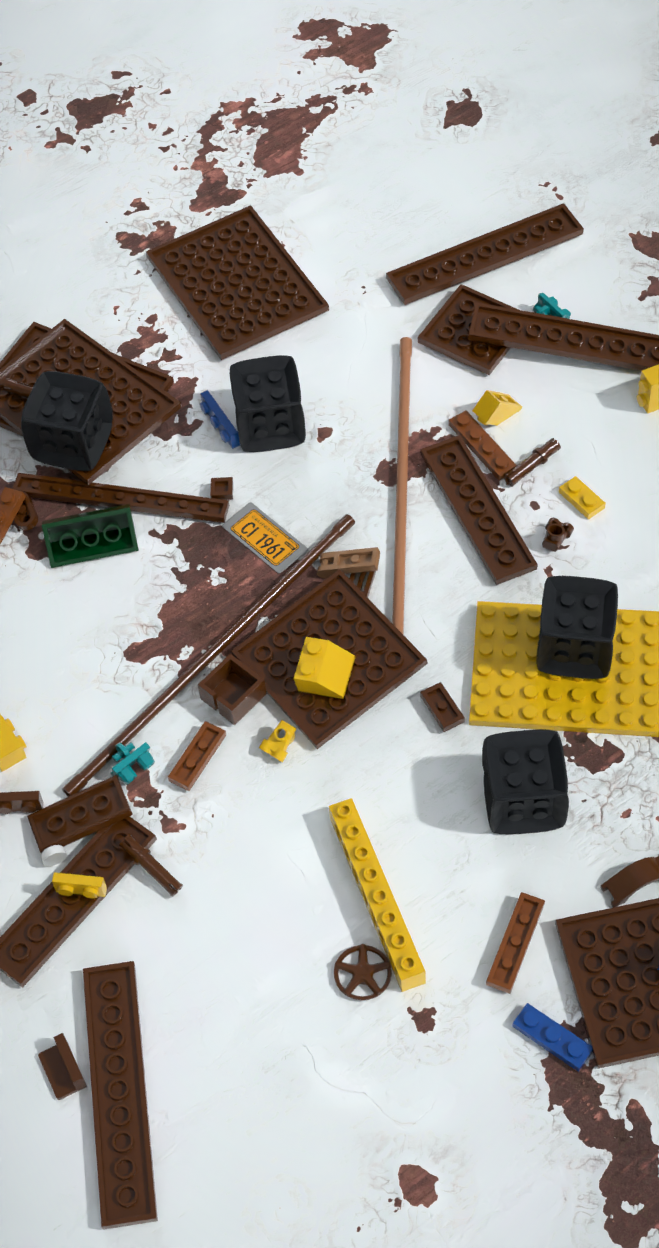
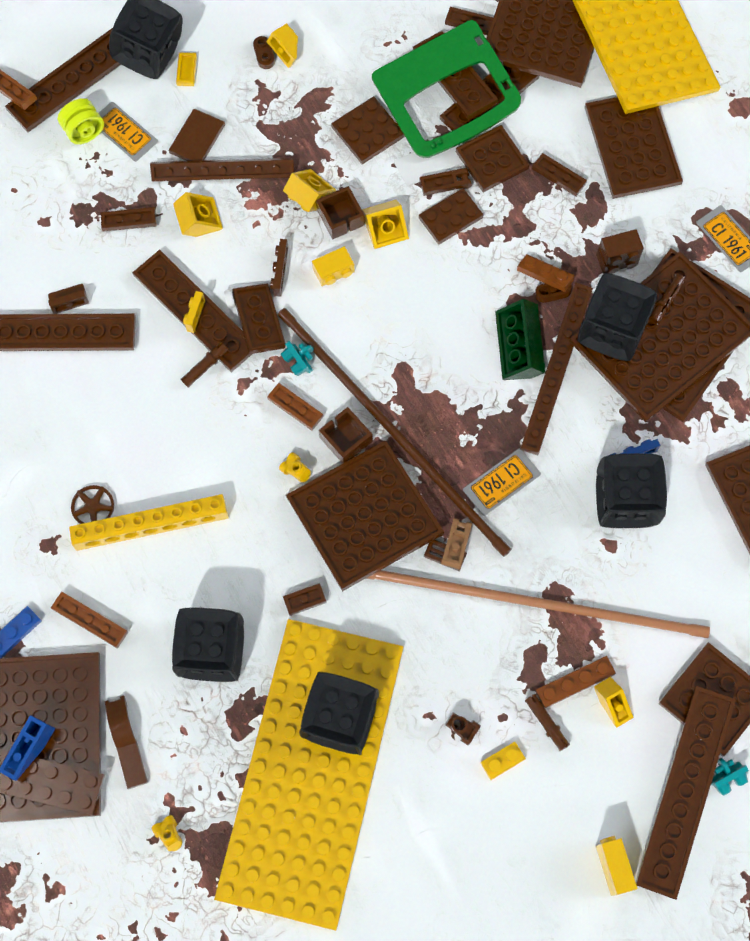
camera: 95 degrees right, 15 degrees up
reddish brown plate [210,477,233,500] -> none
yellow slope [294,637,355,699] -> none
reddish brown plate [420,435,538,585] -> none

